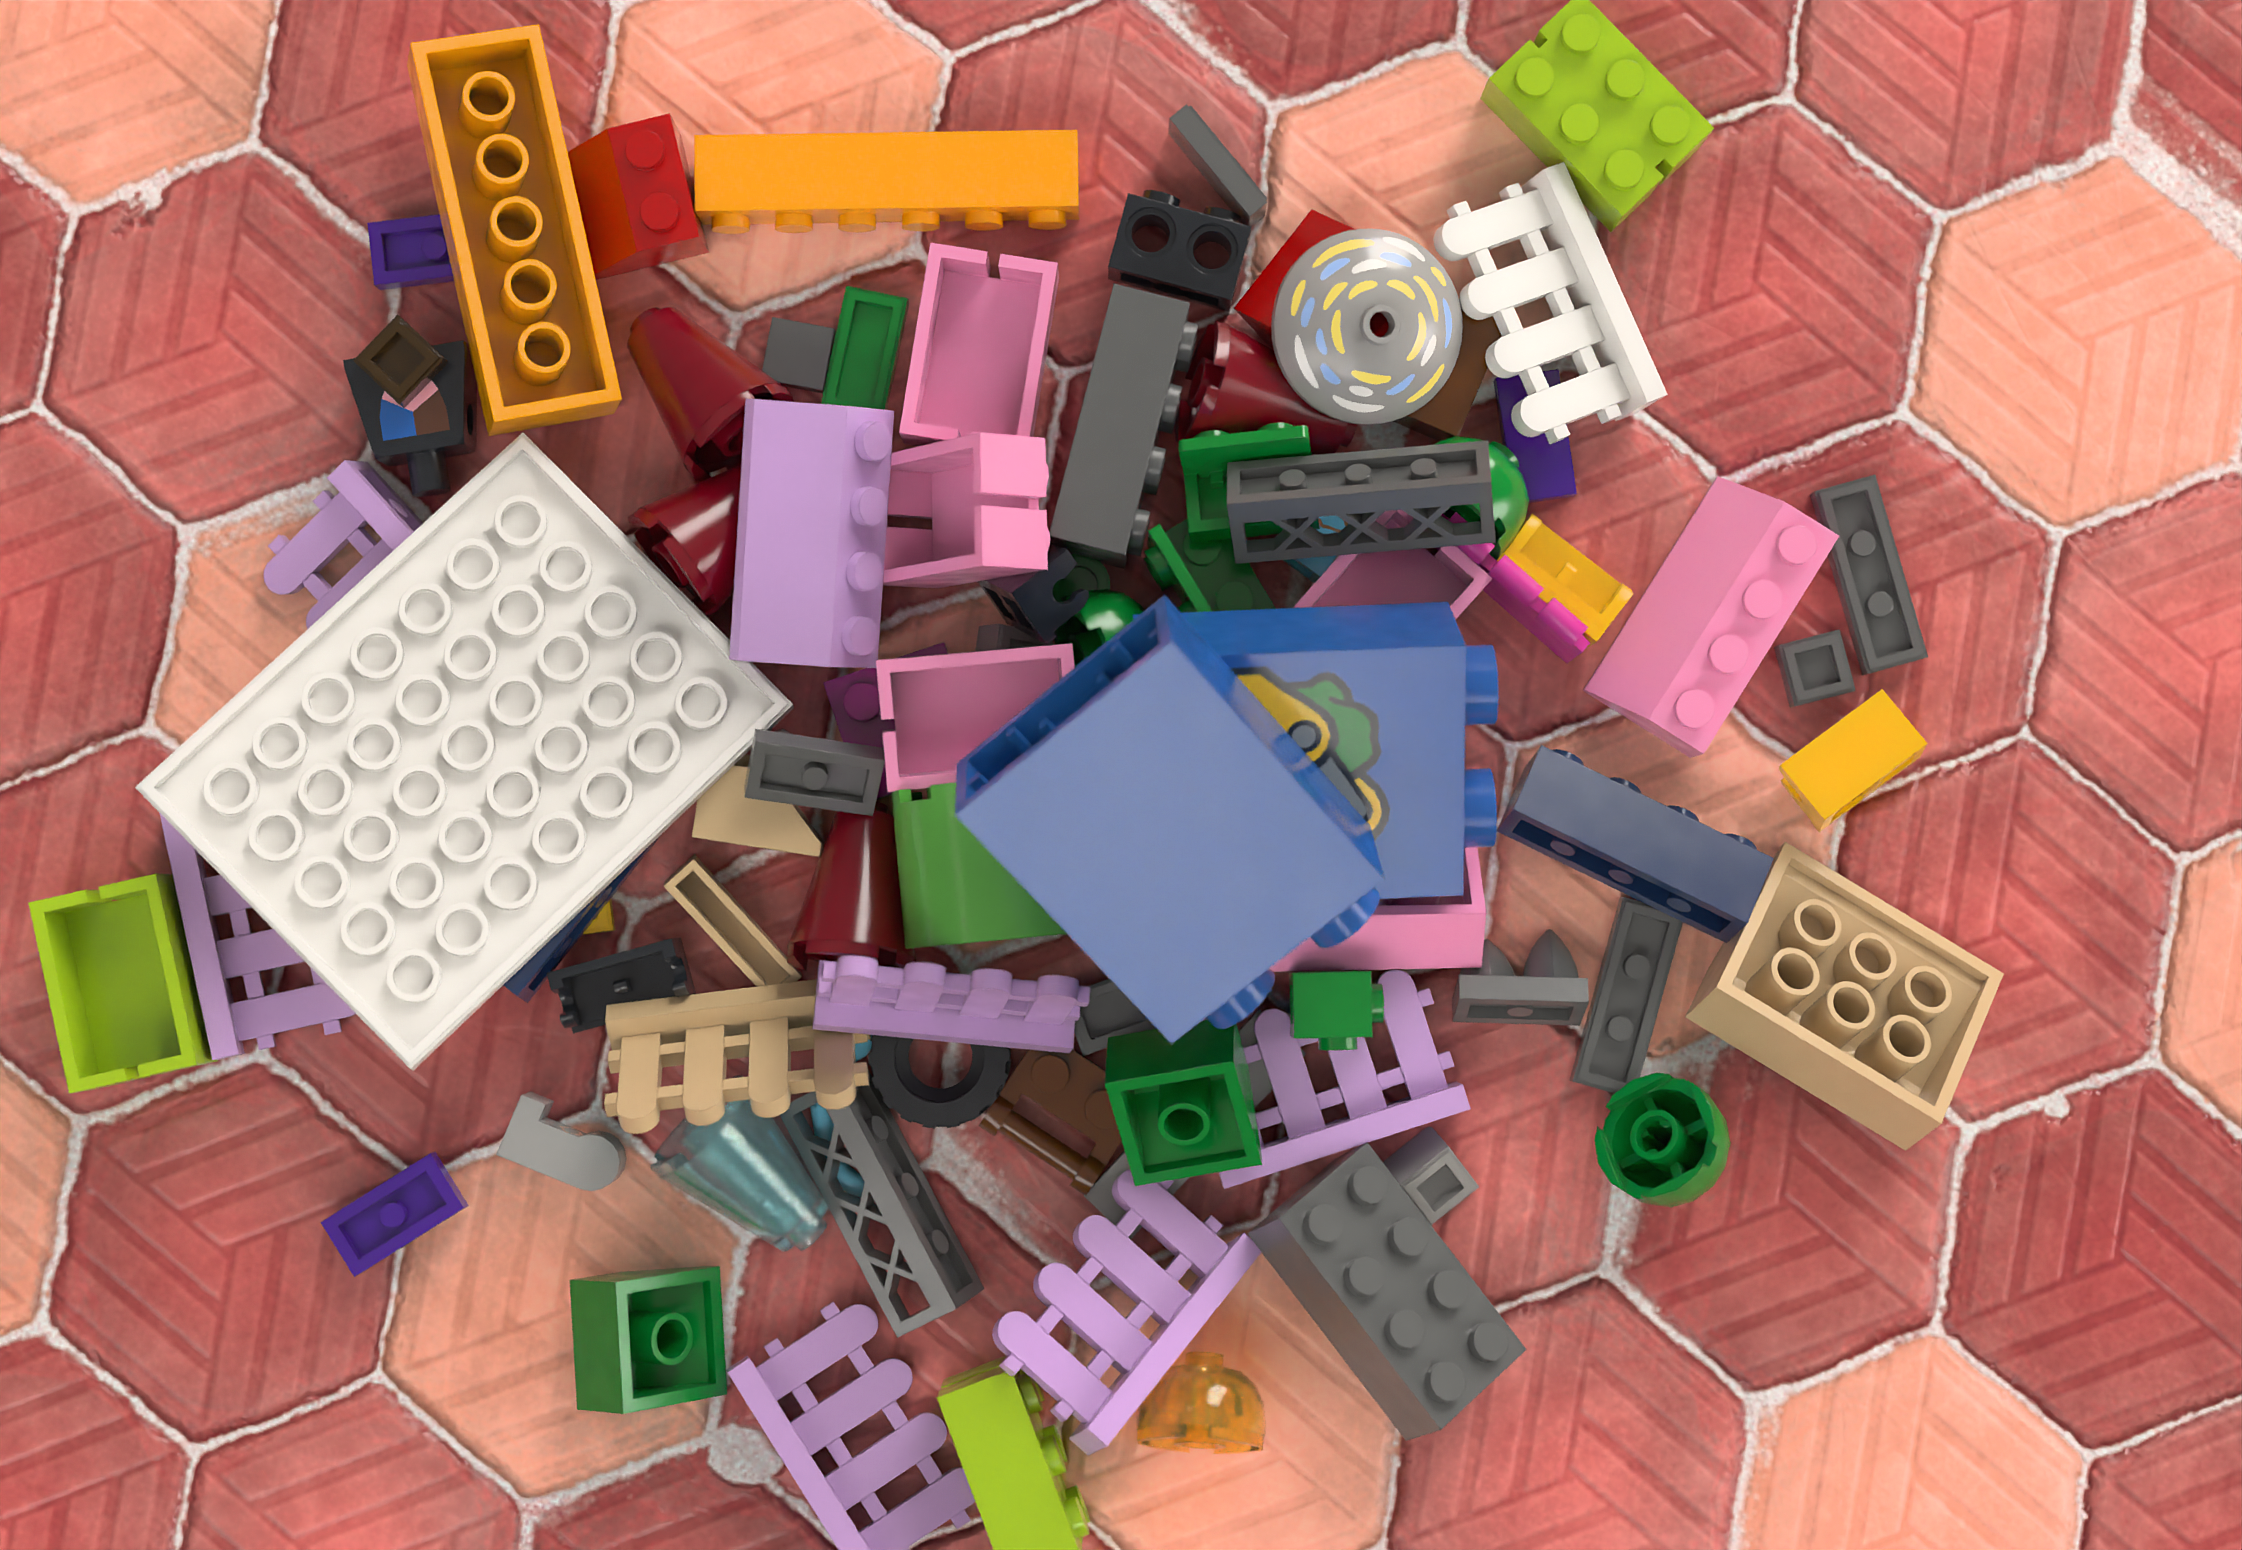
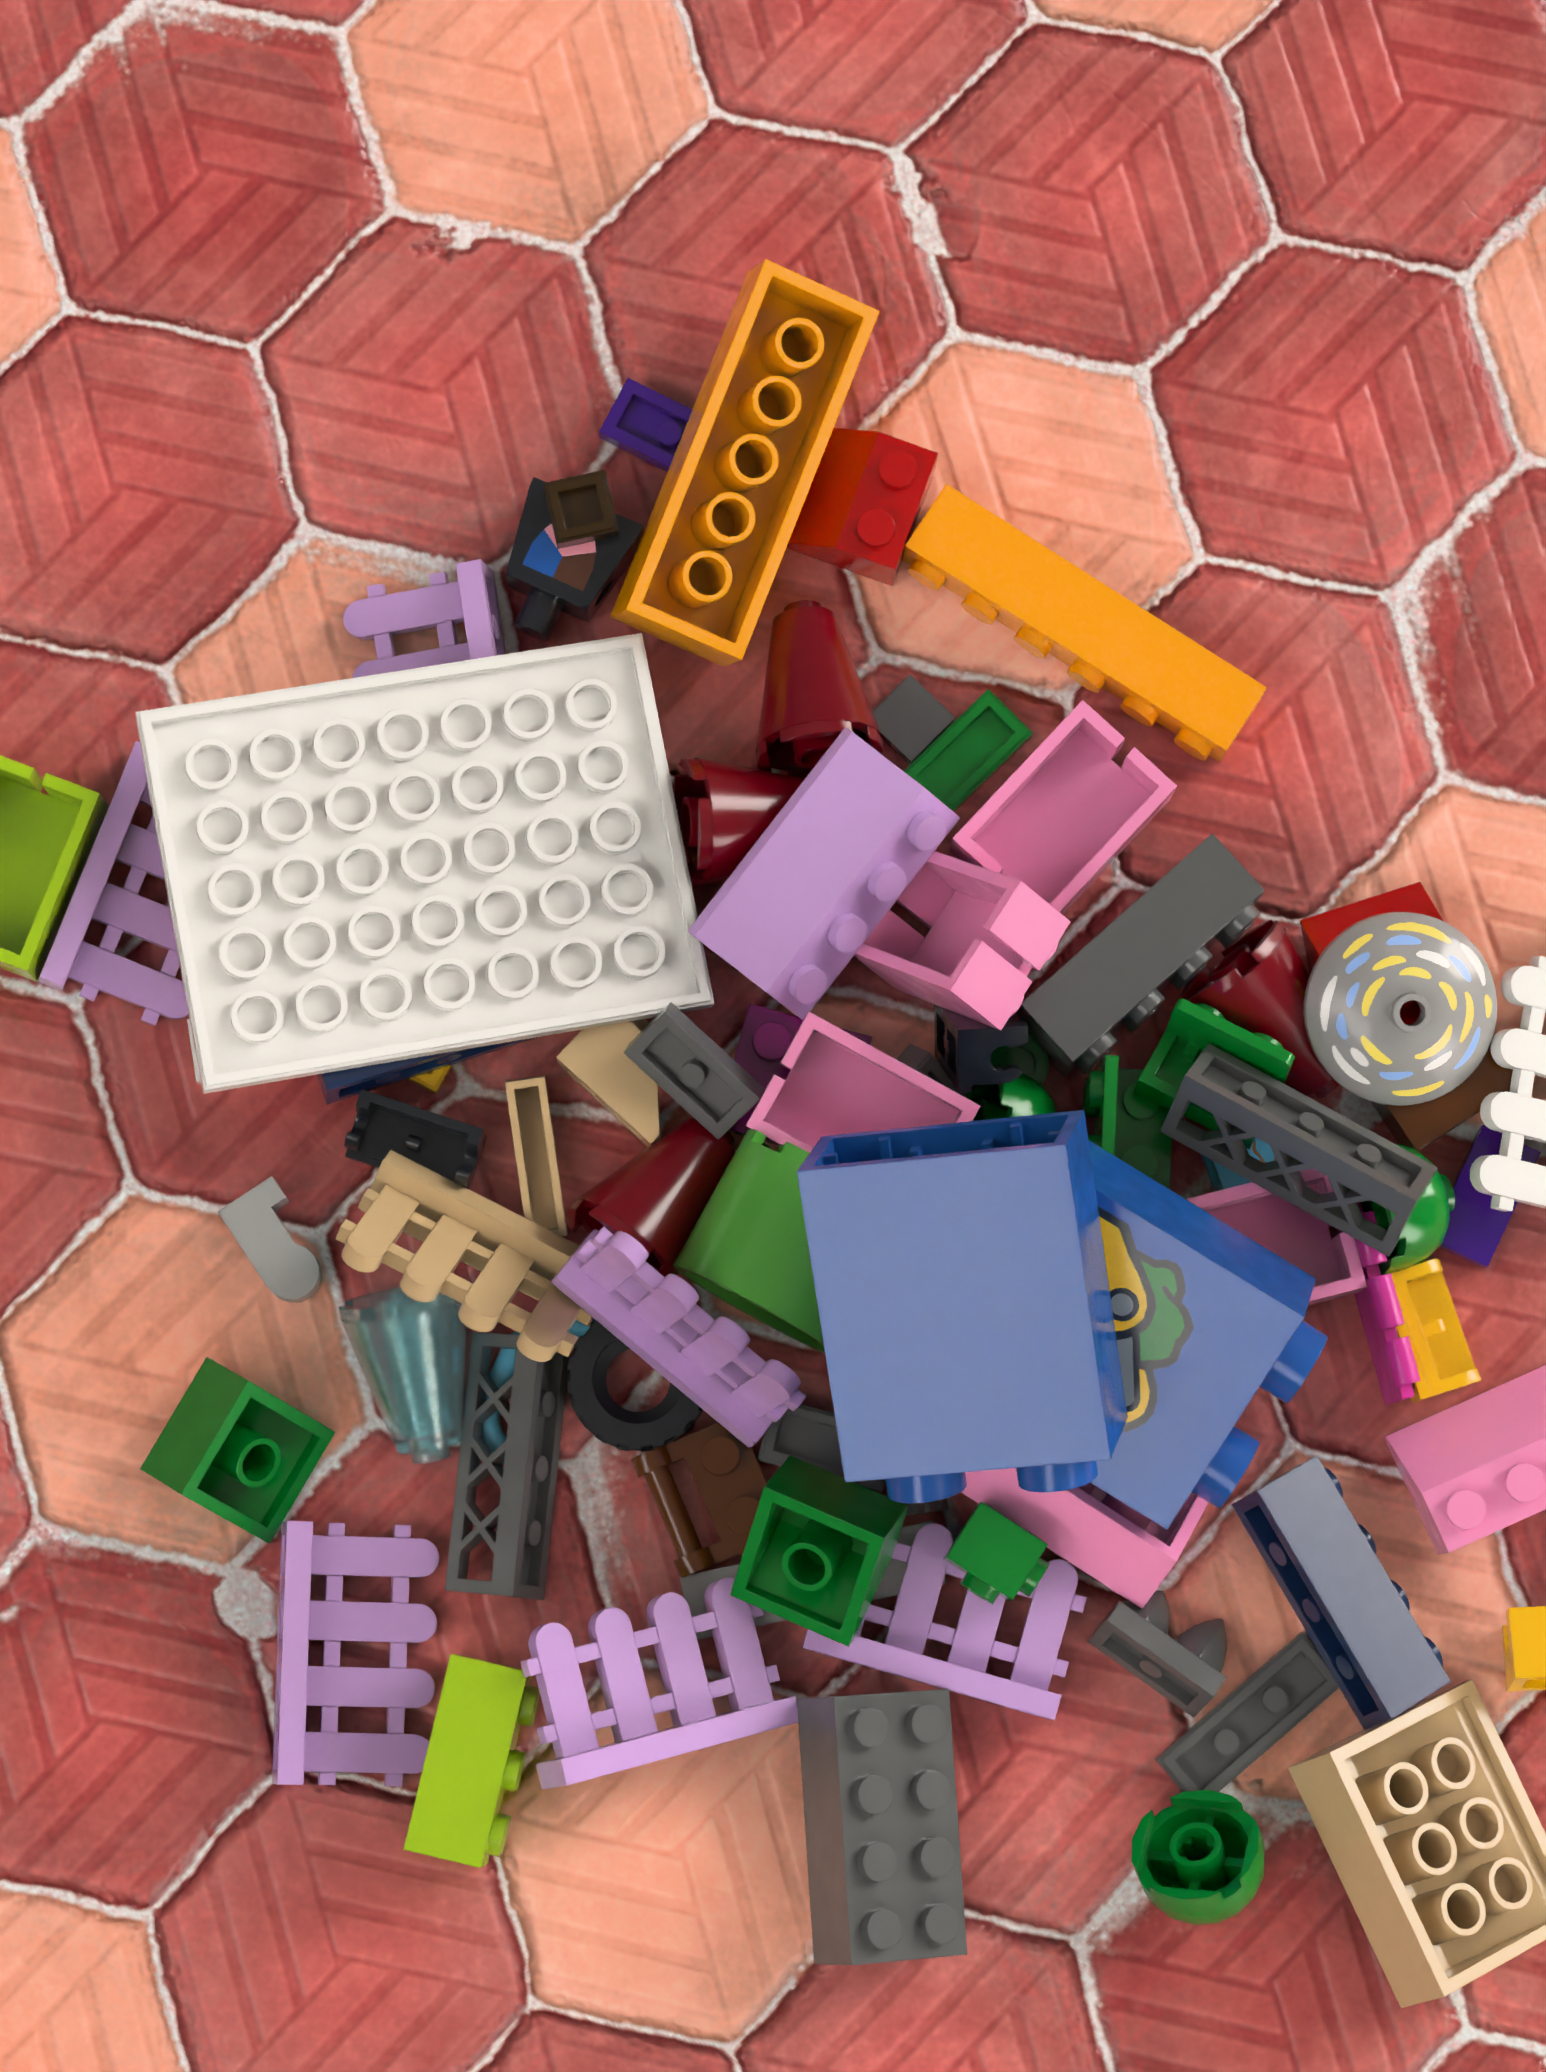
camera: 30 degrees right, 5 degrees down
dark purple plate [321,1152,469,1277] -> none
black brick [1108,190,1252,312] -> none
clear yellow cylinder [1136,1351,1266,1454] -> none
dark grey tile [1168,104,1268,226] -> none
light grey slope [1383,1127,1479,1225] -> none

